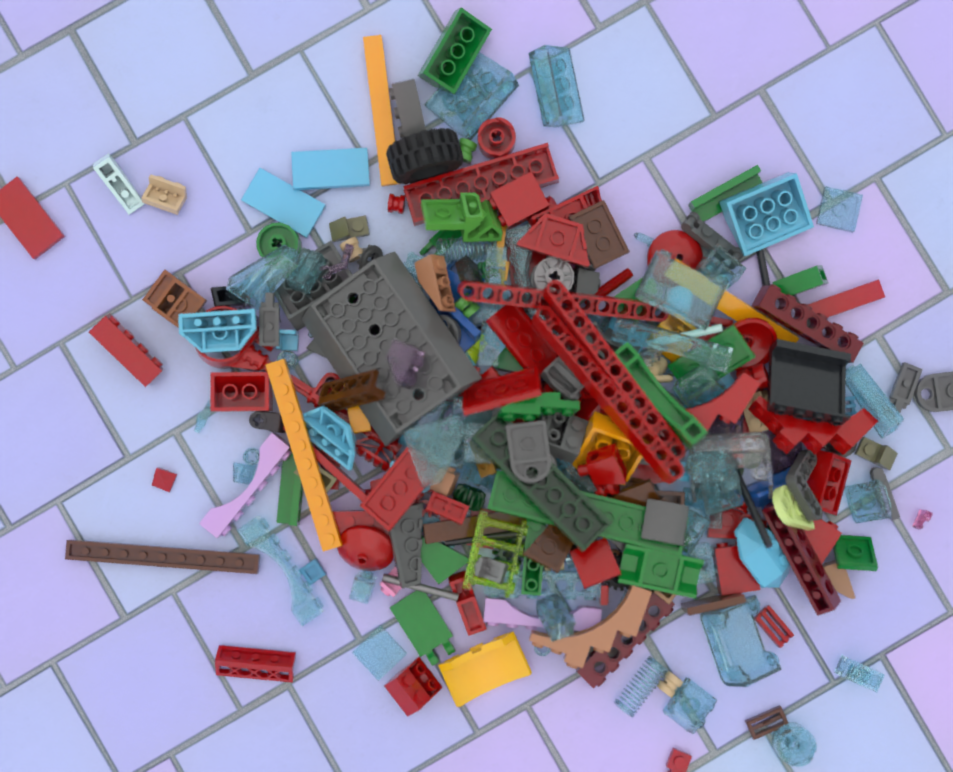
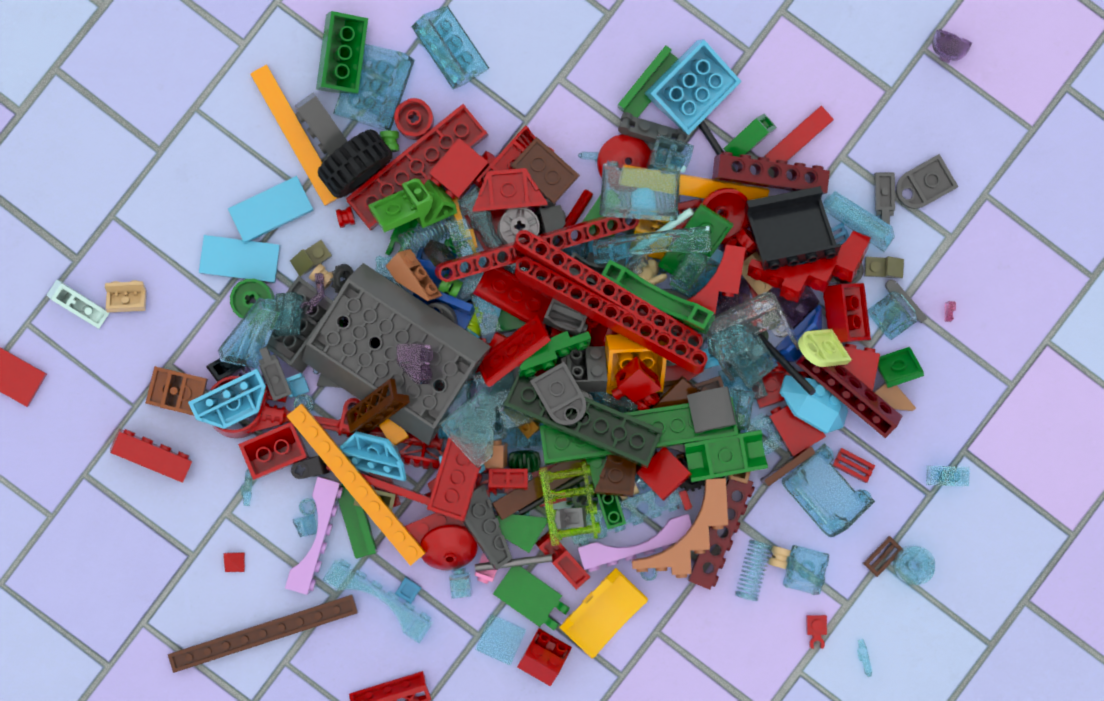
camera: 25 degrees left, 0 degrees up
clear light blue brick [536,594,576,642] -> none
dark grey beam [786,449,823,521] -> none
clear light blue tile [816,186,863,233] -> none

